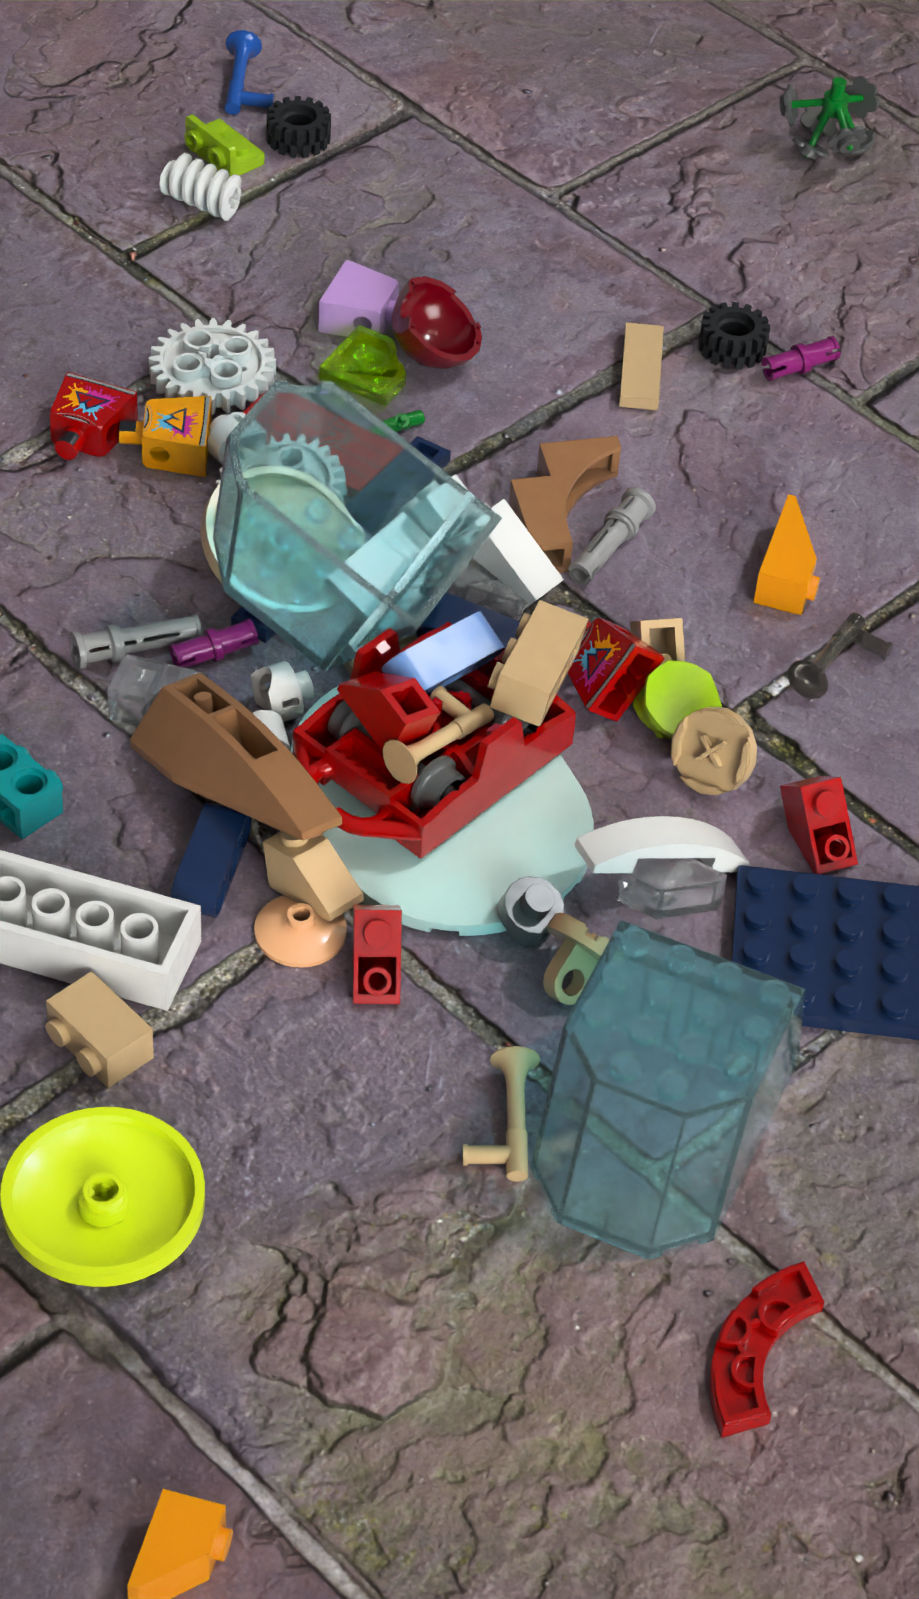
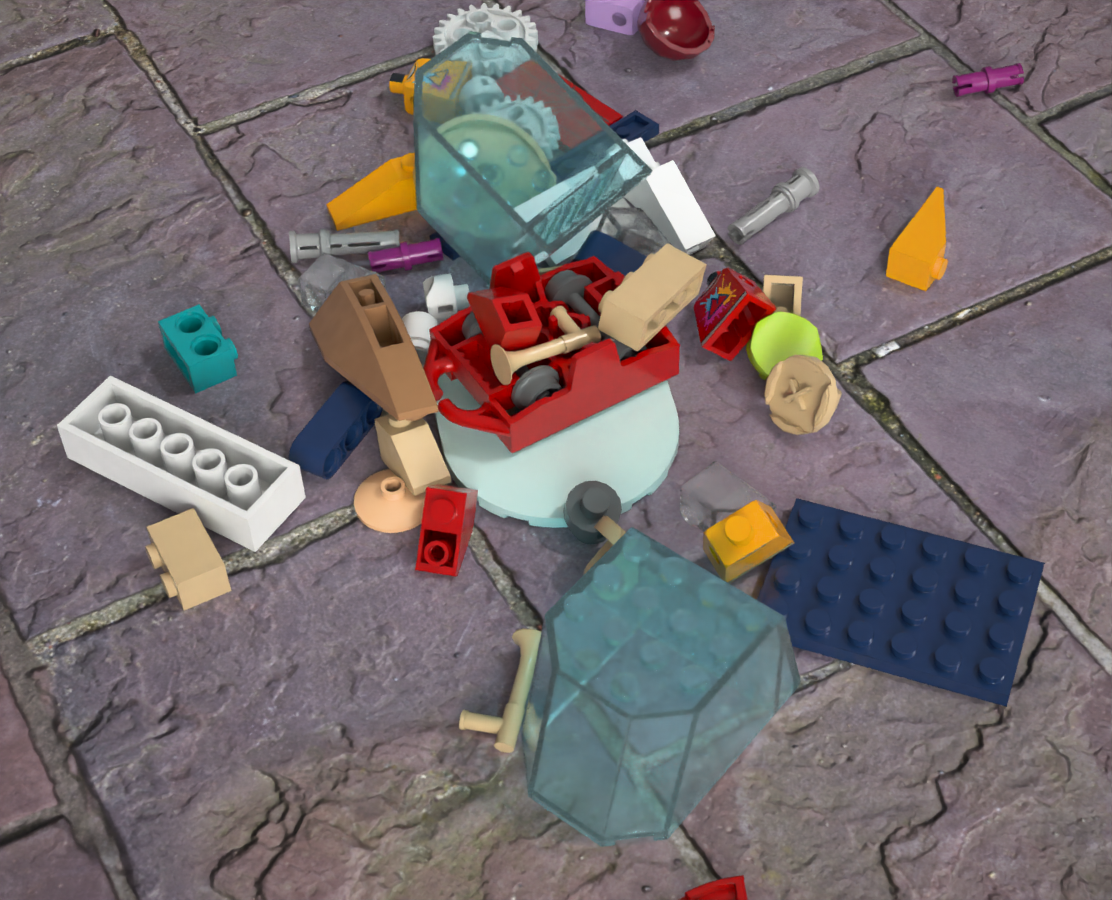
camera: 20 degrees right, 0 degrees up
neon yellow dish [0,1107,205,1287] -> none
red torso [50,372,138,460] -> none
clear neon green plate [319,325,406,407] -> none
green helmet [372,410,425,435] -> none
beam [381,611,505,696] -> none
medium nougat arch [509,436,621,573] -> none
white slope [574,816,751,873] -> none
tan tile [619,322,664,410] -> none
black tyre [698,302,770,370] -> none
red slope [780,776,858,874] -> none
clear smoke piece [787,613,893,699] -> none
none -> light orange slope [326,152,424,231]
none -> light orange torso [703,500,794,586]

